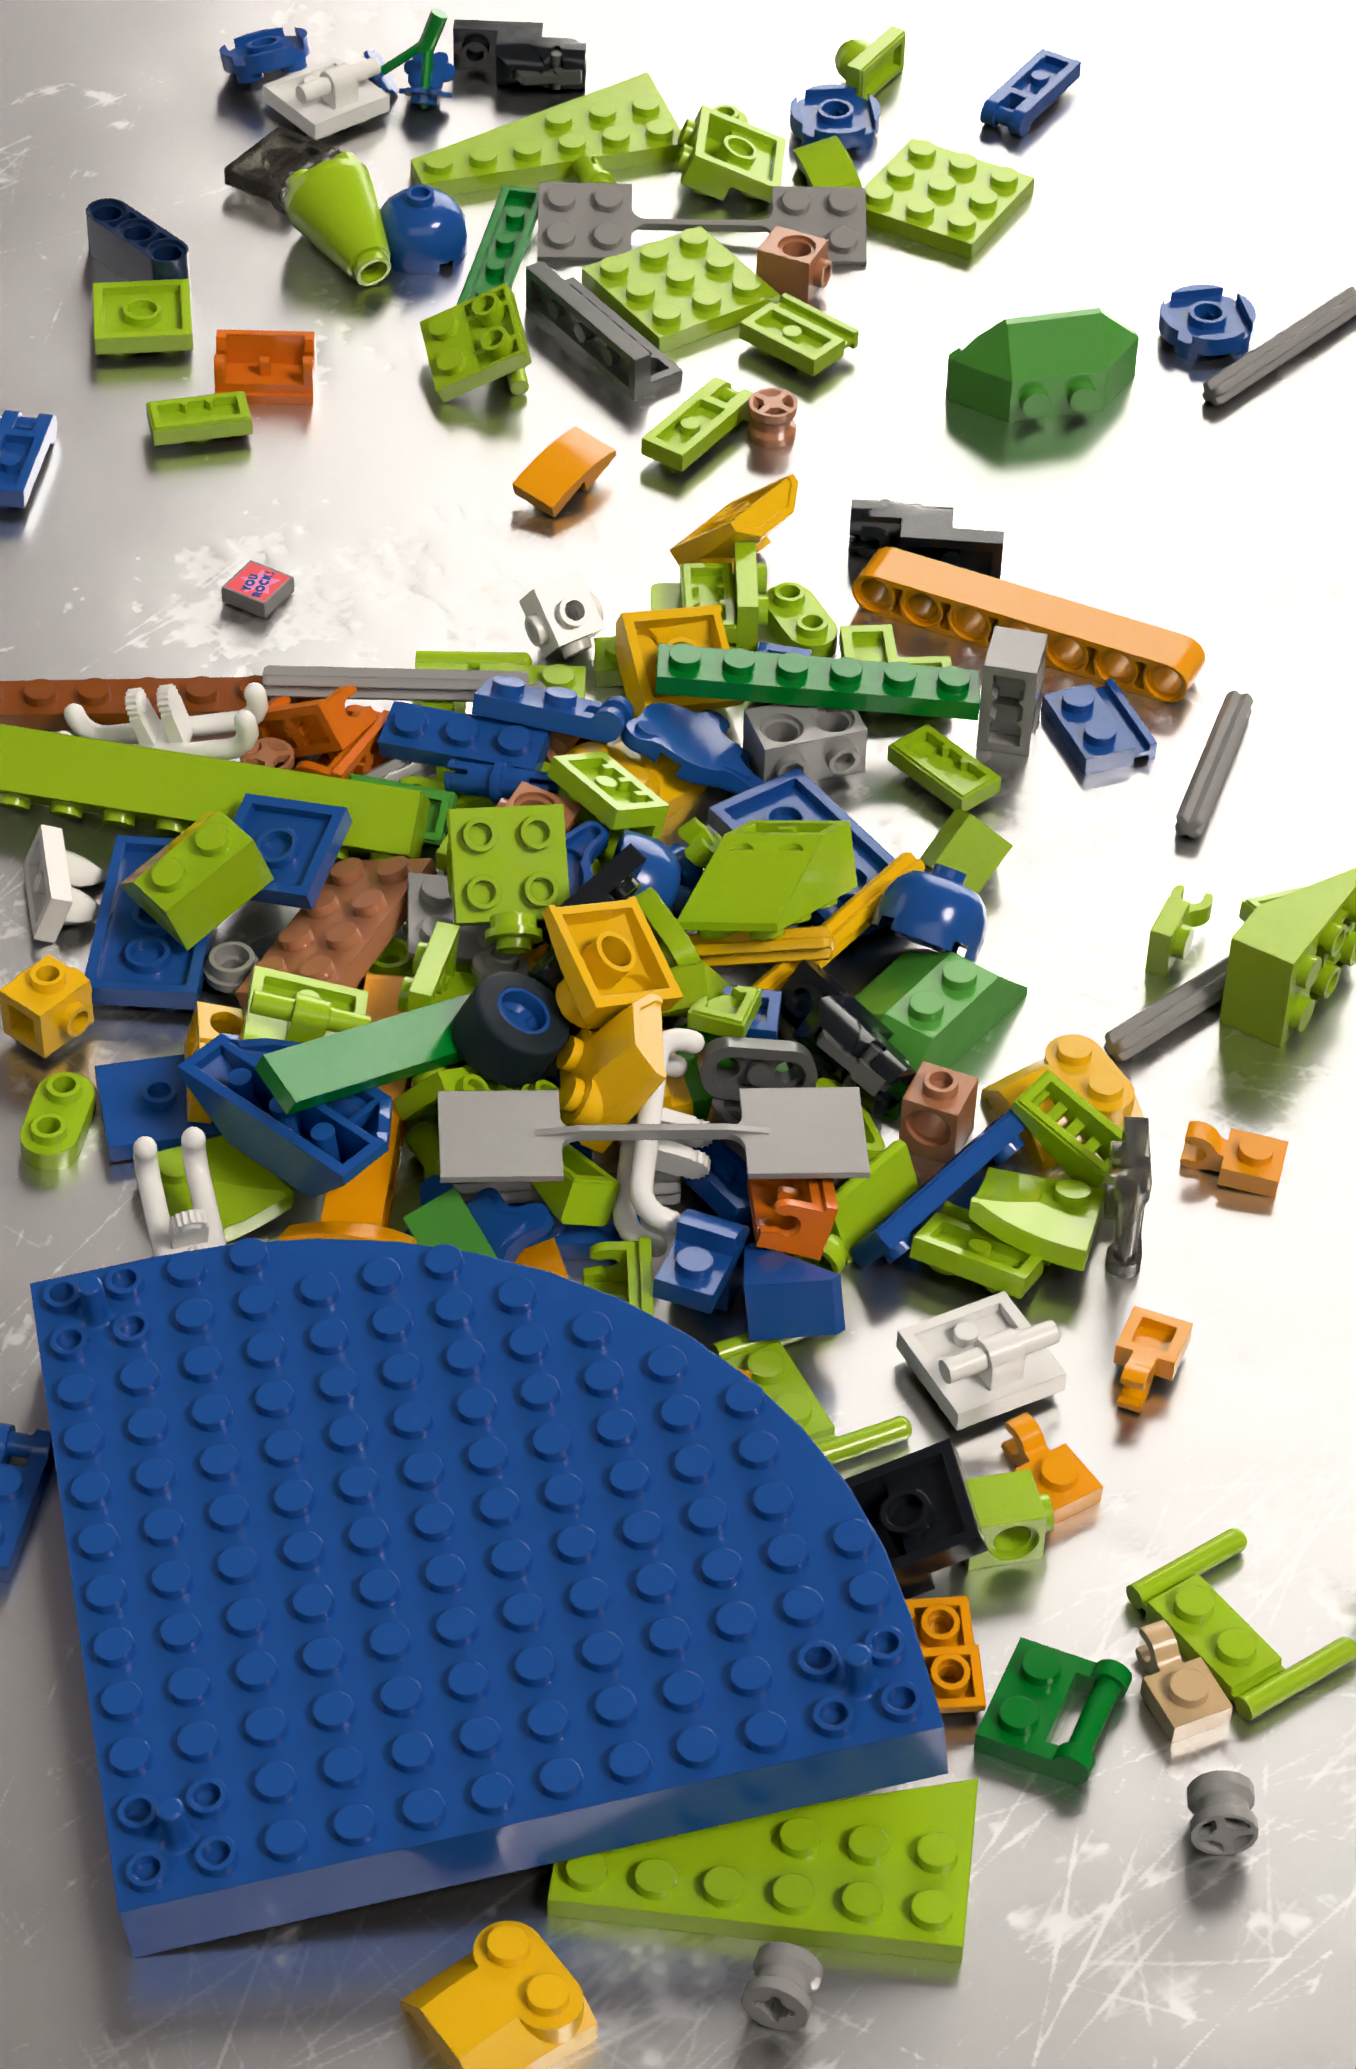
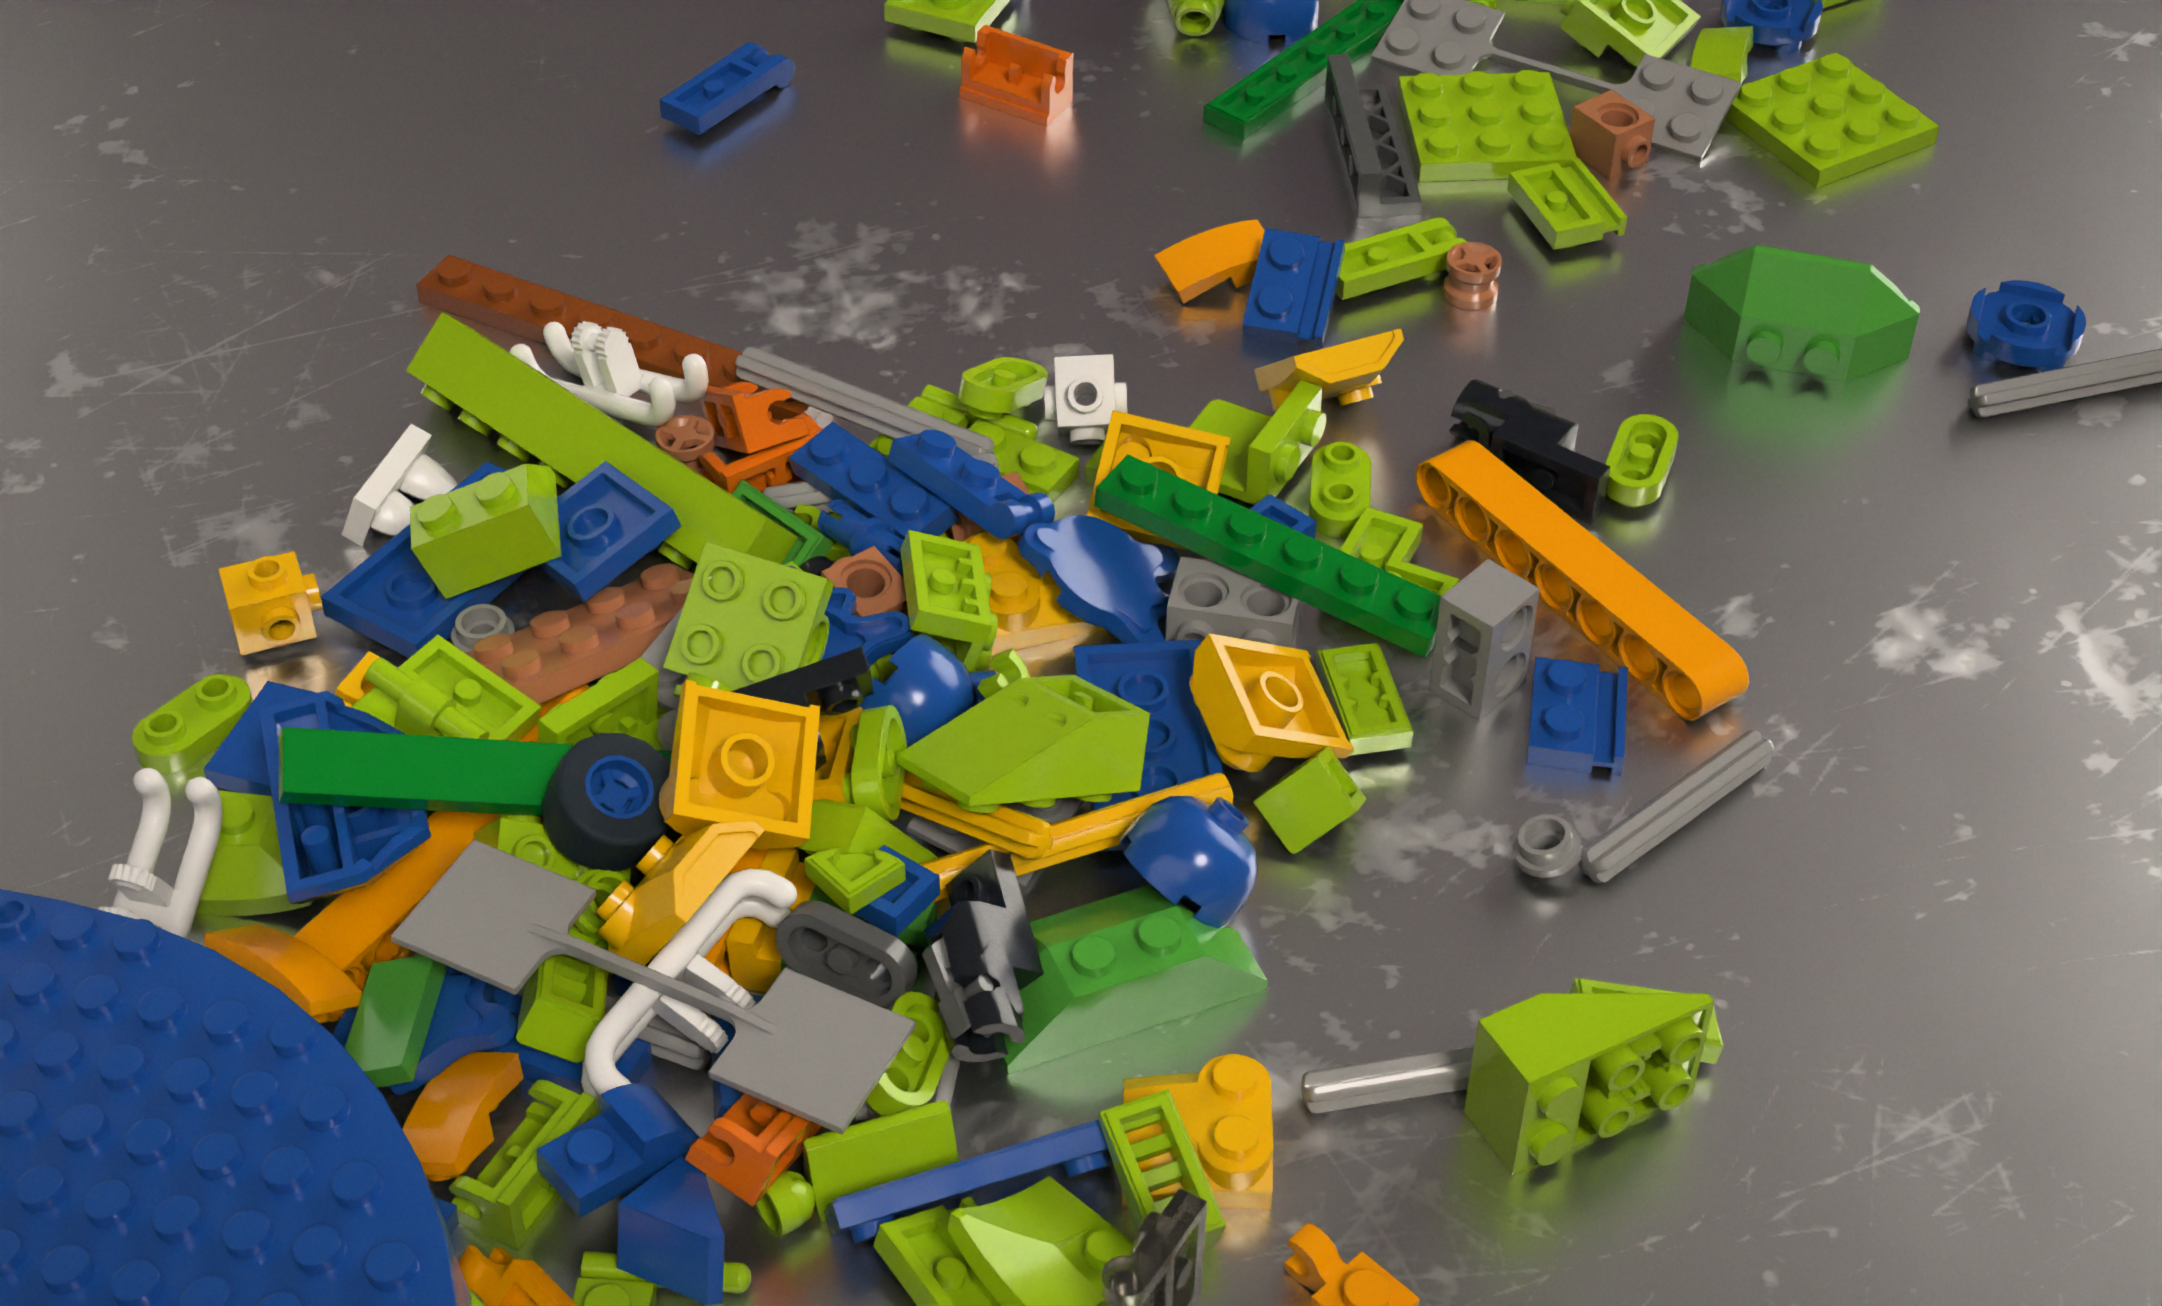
camera: 30 degrees right, 0 degrees up
lime plate [146,391,253,446] -> none
tile [221,560,294,618] -> none
lime plate [419,282,532,402] -> none
lime plate [679,563,737,643] -> none
nougat brick [899,1061,978,1164] -> none
blue plate [980,48,1081,137] -> none
lime plate [1145,884,1213,978] -> none
none -> lime plate [958,357,1048,419]
none -> yellow slope [1189,633,1354,772]
none -> blue plate [1242,228,1345,348]
none -> light grey plate [1513,814,1582,878]
none -> lime plate [1605,414,1679,507]

